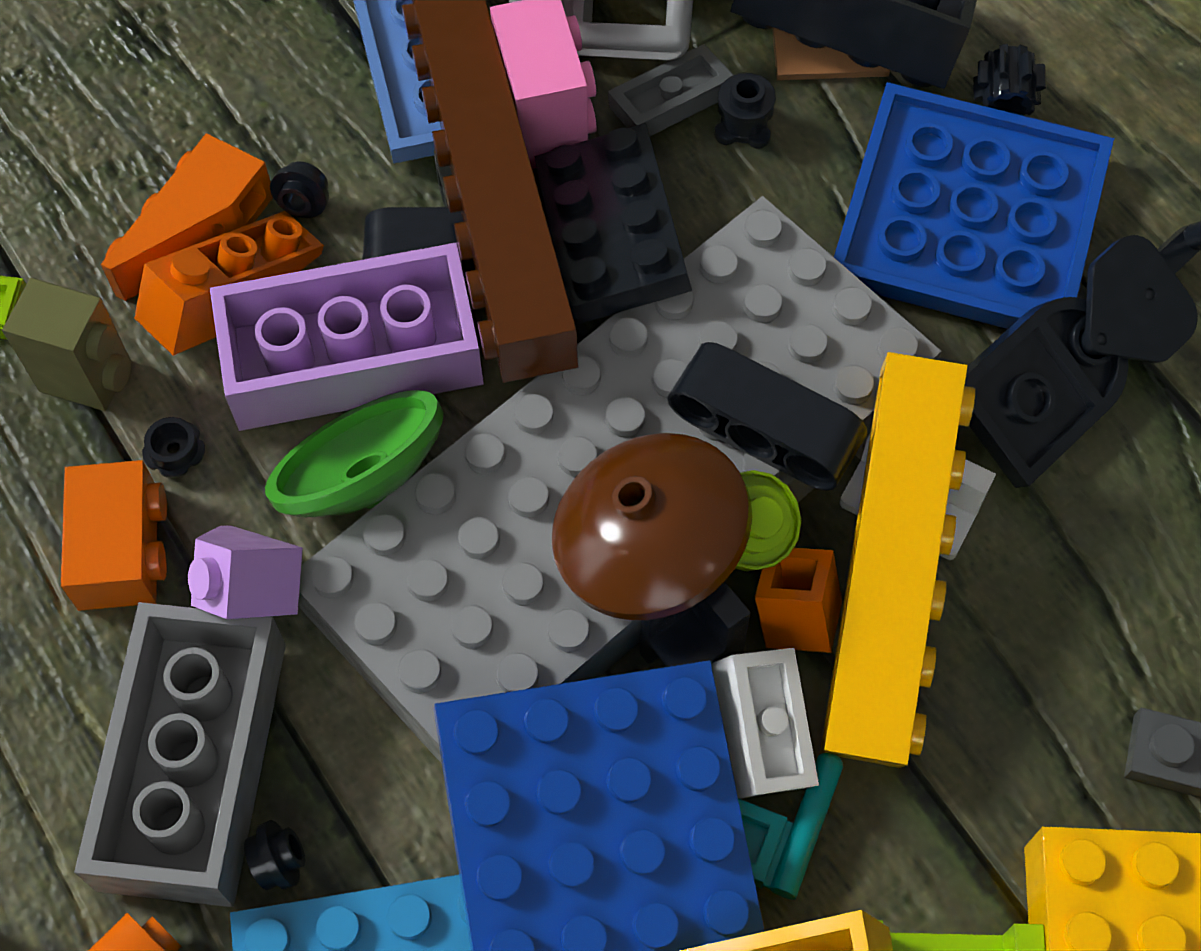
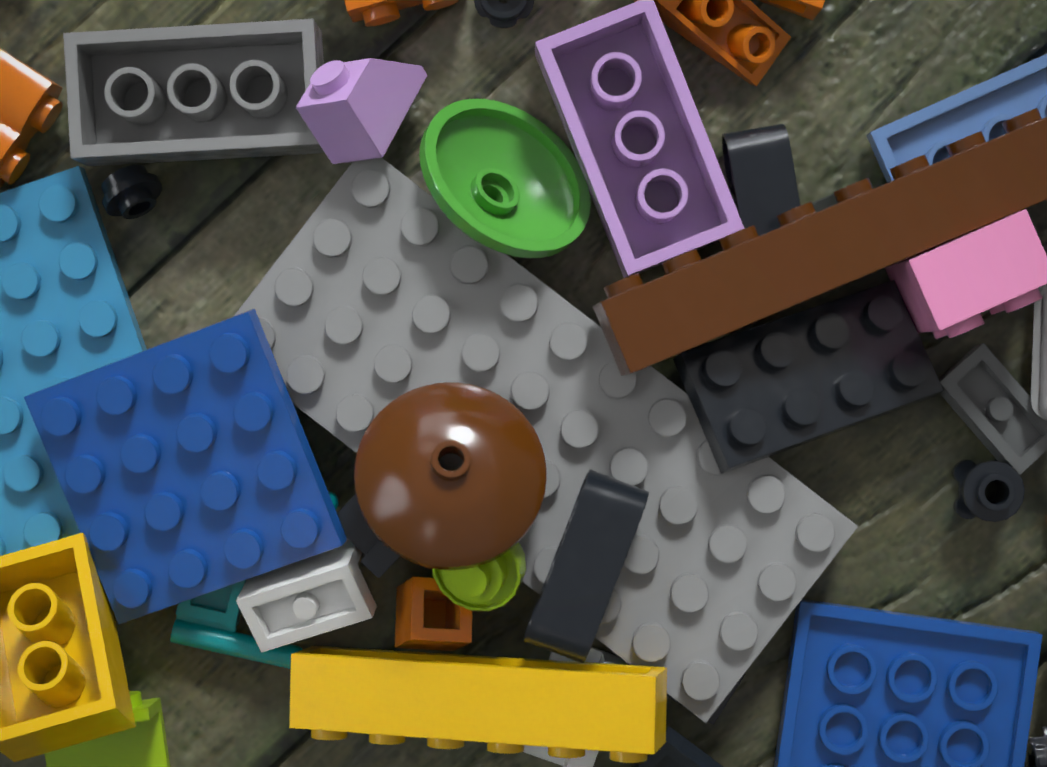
camera: 80 degrees right, 25 degrees up
black plate [270,161,329,218] -> none

